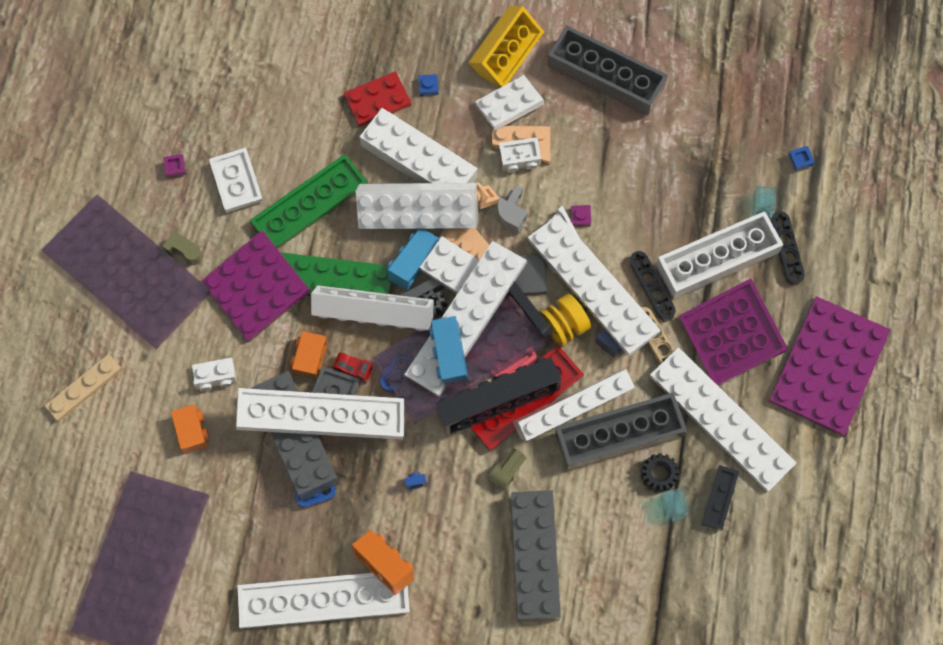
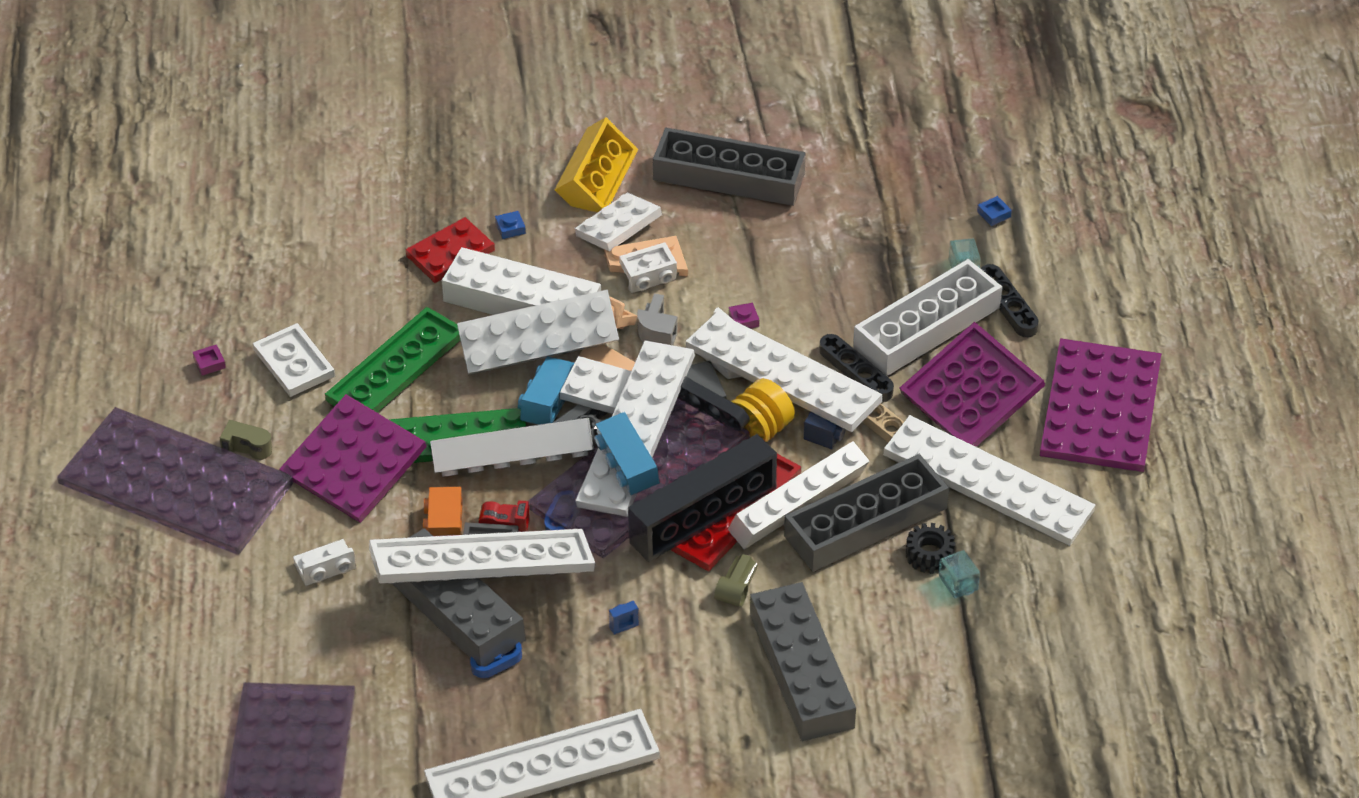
camera: 15 degrees left, 25 degrees down
tan plate [44,354,122,422] -> none
orange brick [171,404,210,454] -> none
orange brick [352,530,414,595] -> none
black plate [701,465,739,531] -> none

